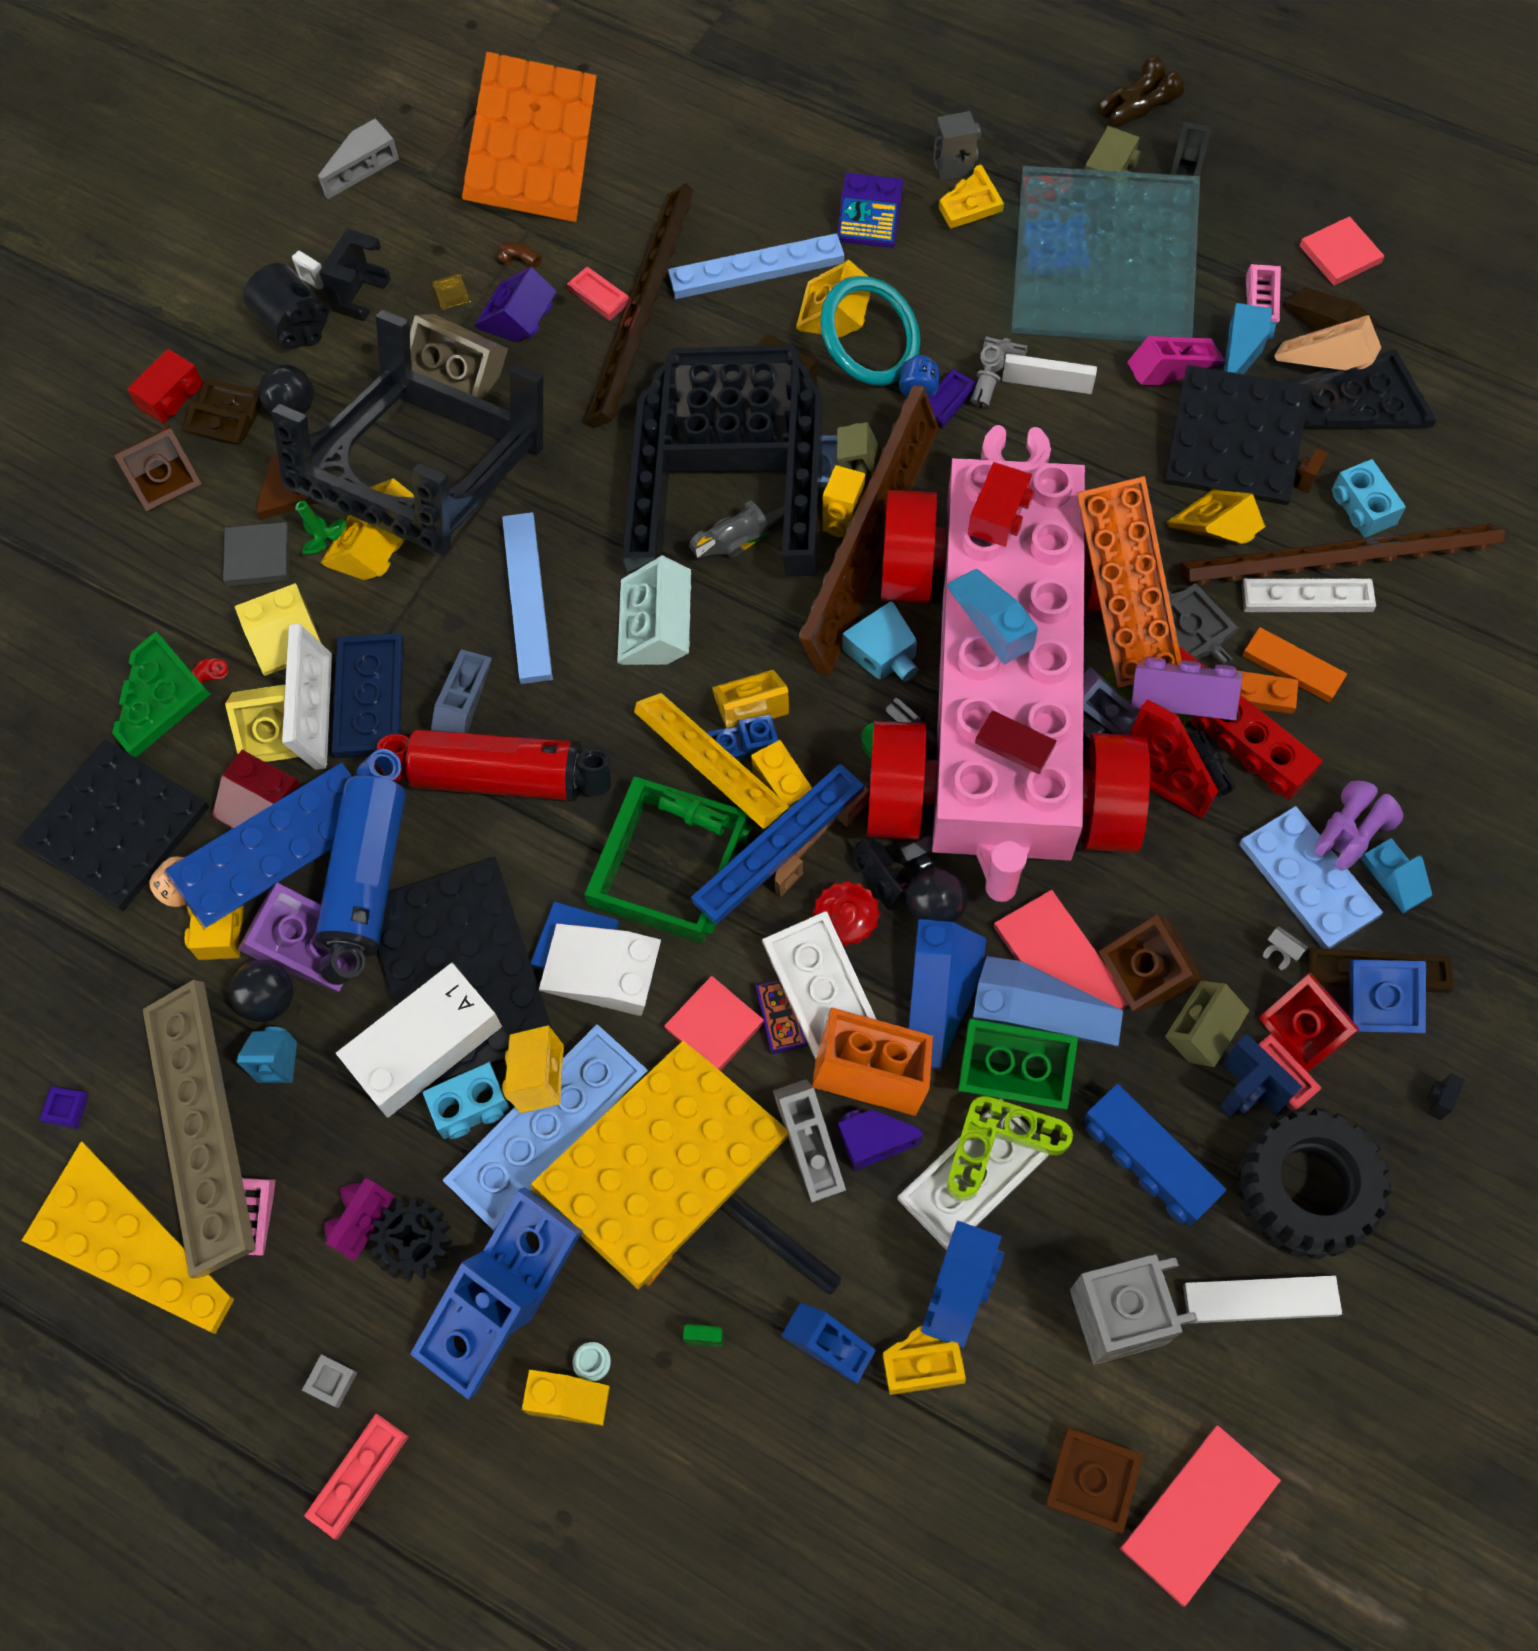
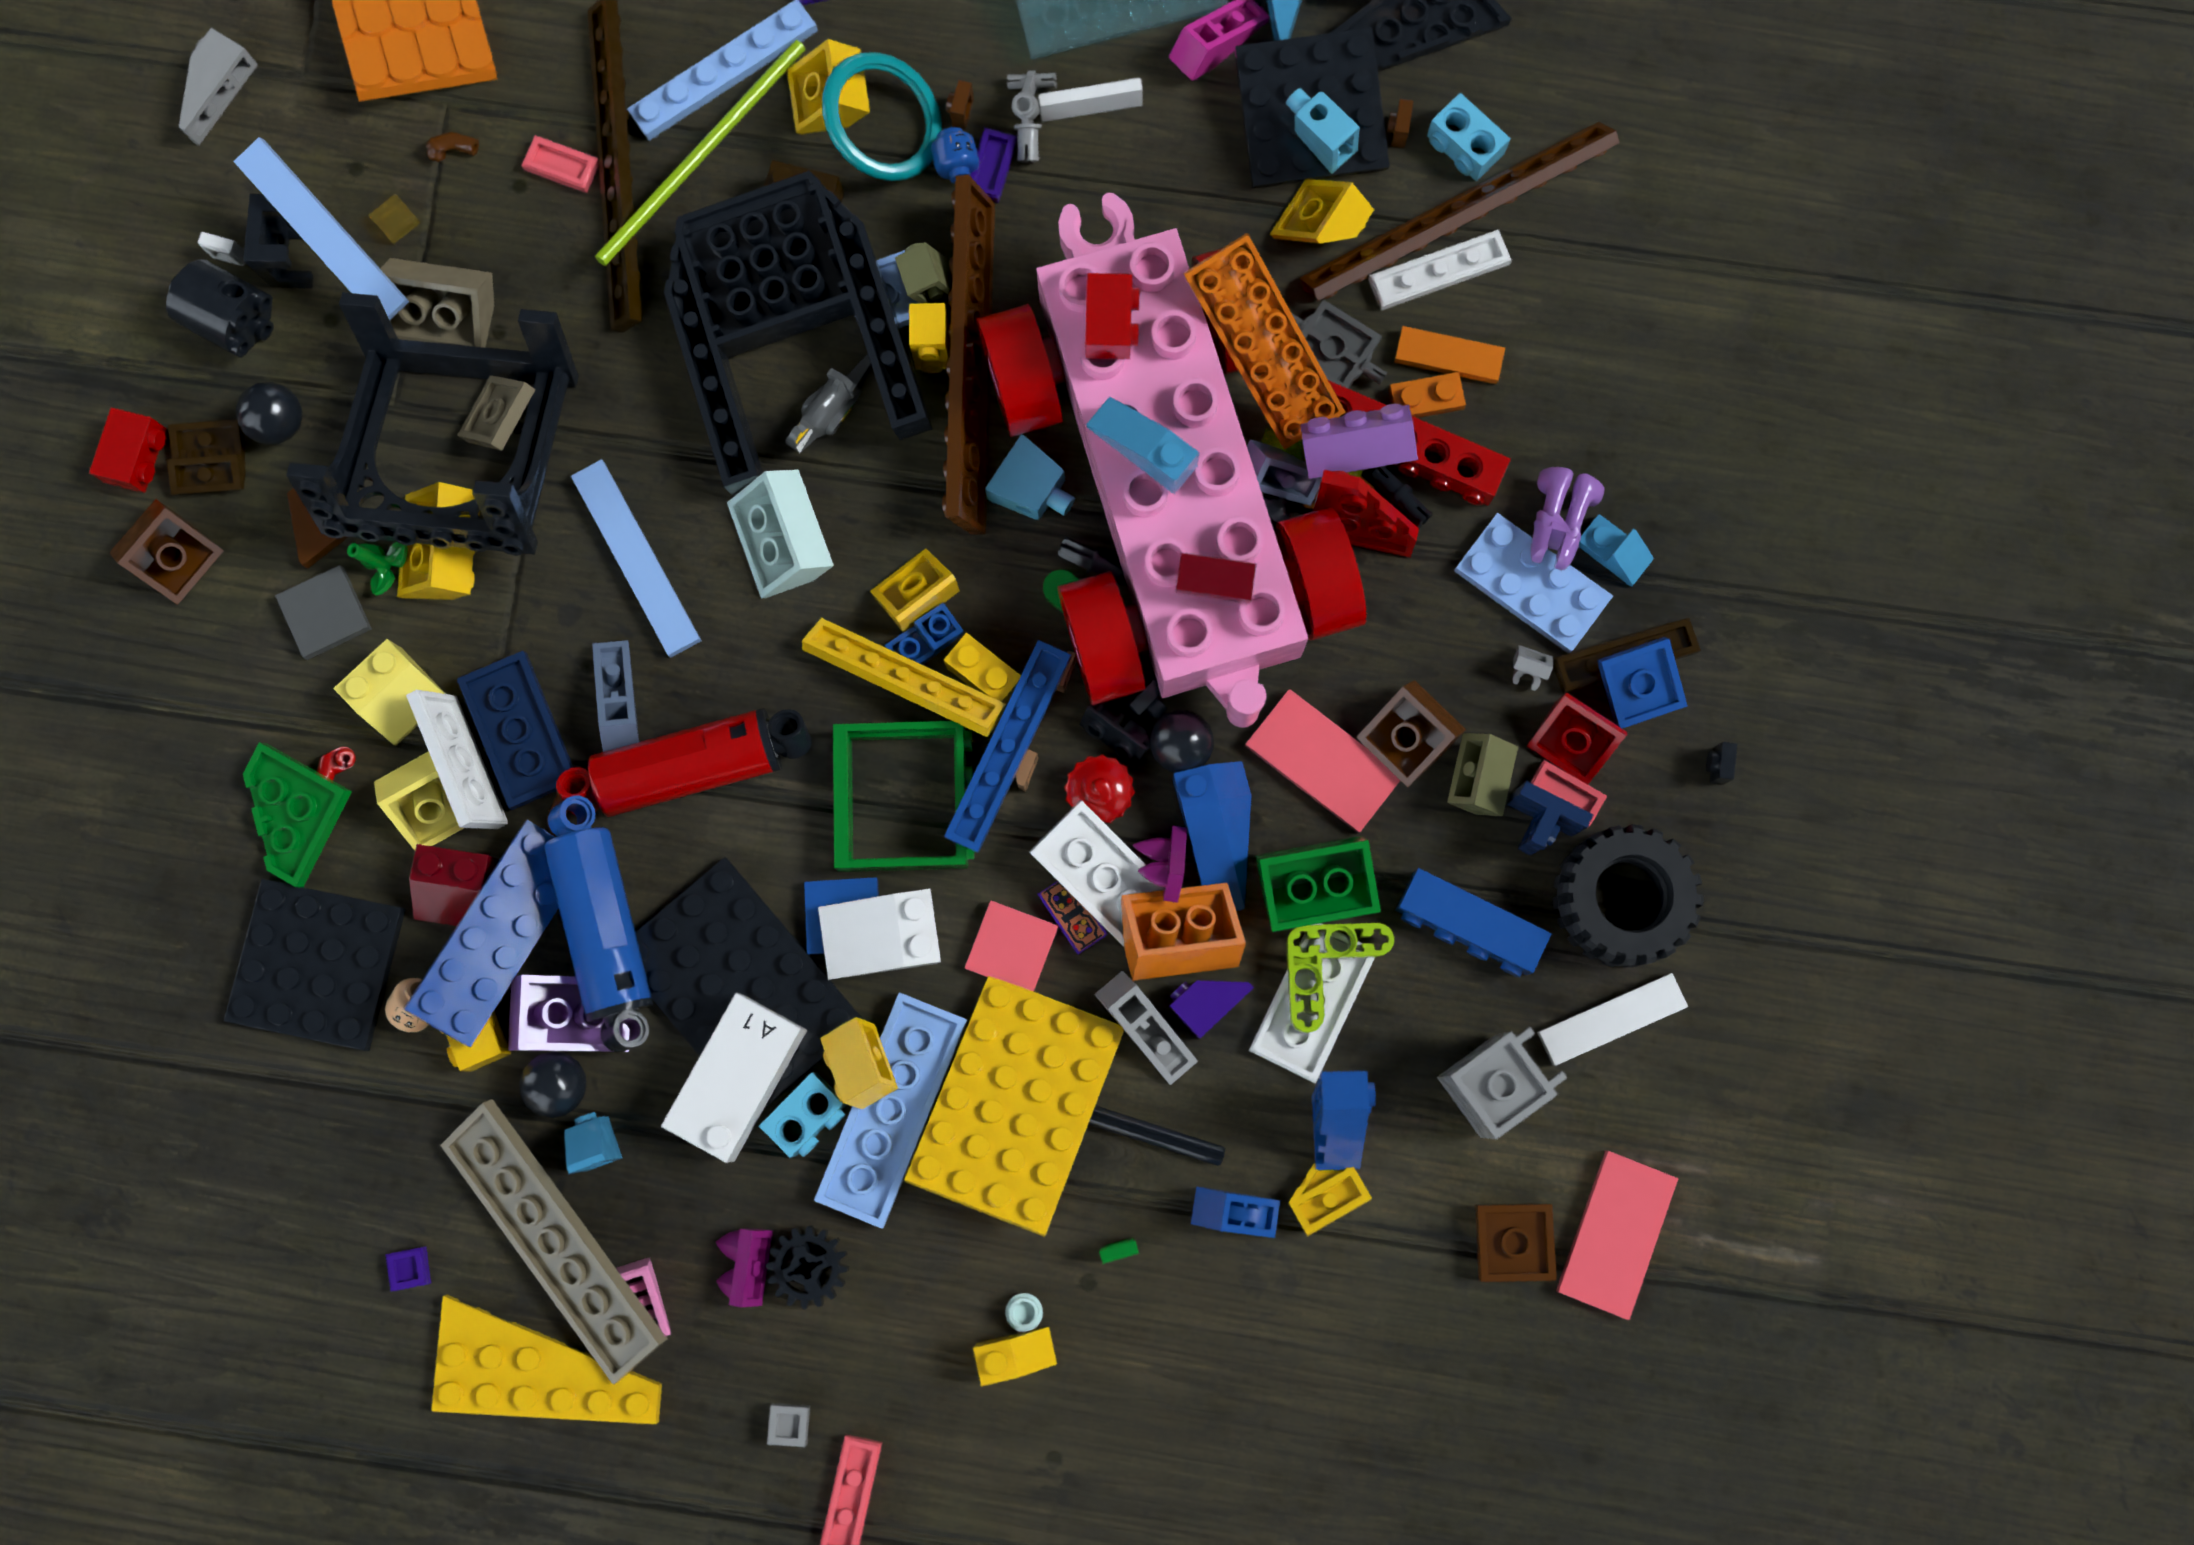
camera: 20 degrees left, 15 degrees up
blue bracket [410,1187,583,1400] -> none
dark purple slope [474,267,557,342] -> none
green pin [658,789,729,836] -> none
medium blue wedge [973,956,1123,1047] -> none
none -> light blue tile [233,137,409,320]
none -> dark tan plate [457,375,536,451]
none -> lime piece [595,40,805,266]
none -> reddish brown plate [946,80,974,130]
none -> magenta tile [1133,826,1187,903]
none -> medium azure torso [1286,88,1360,174]

